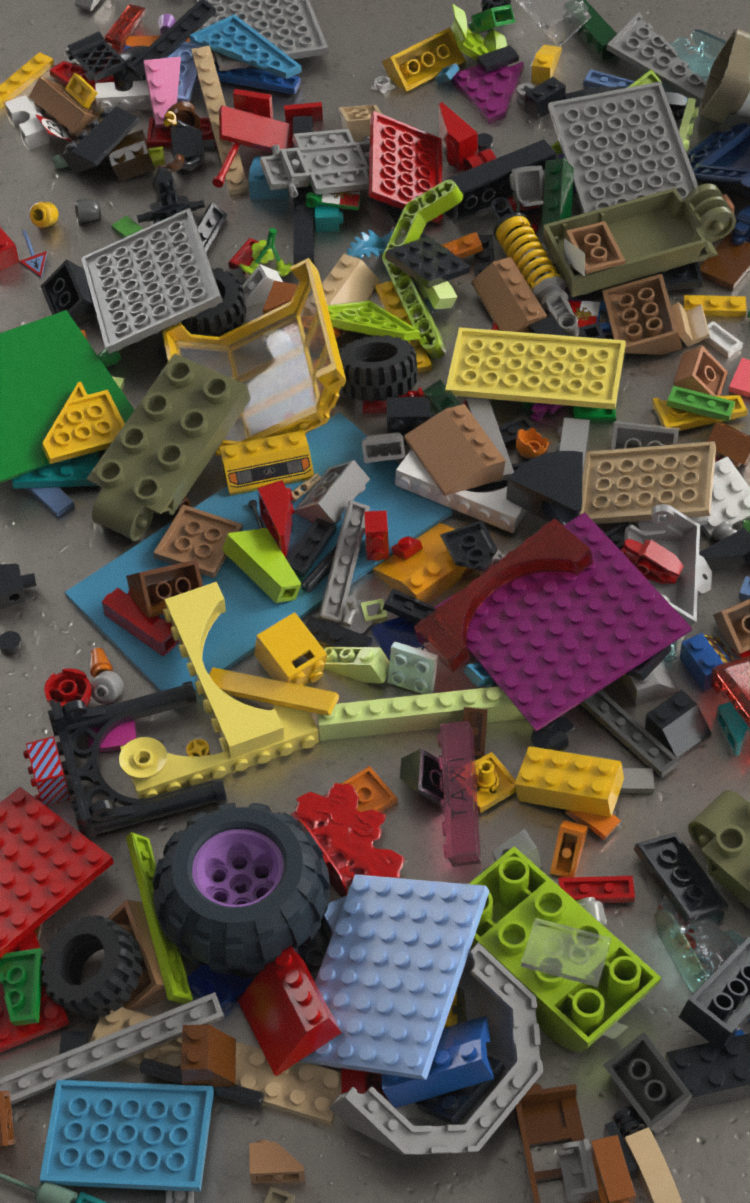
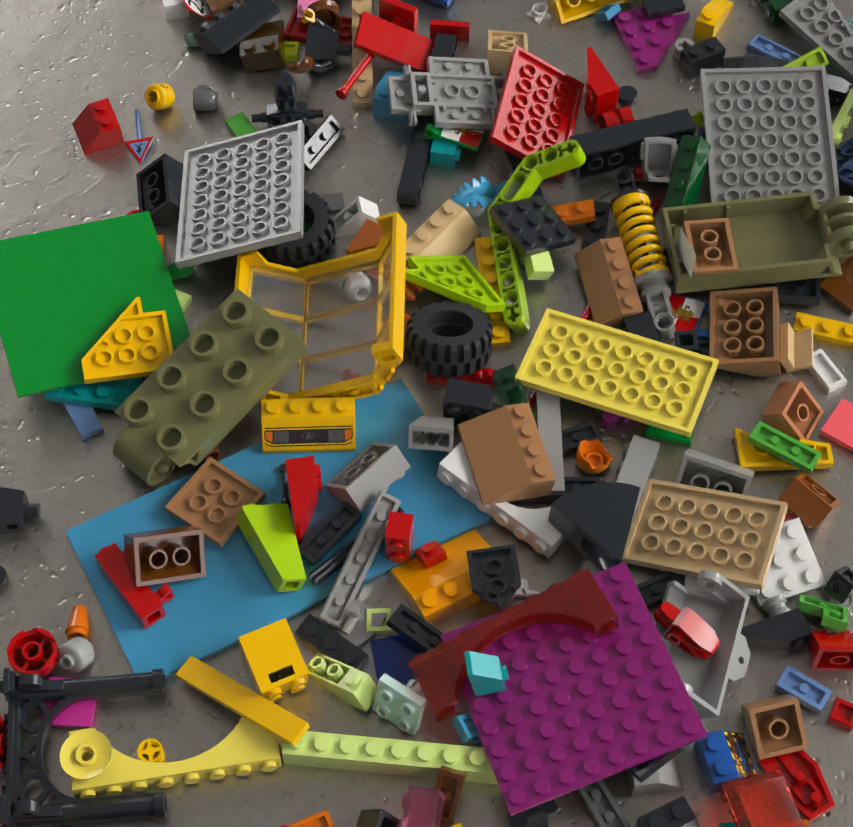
camera: 10 degrees right, 5 degrees up
light yellow arch [163,582,284,759] -> none
red tile [228,238,259,274] -> none
lime plant [239,228,293,277] -> none
tan pin [291,473,321,502] -> none
none -> teal slope [464,651,509,696]

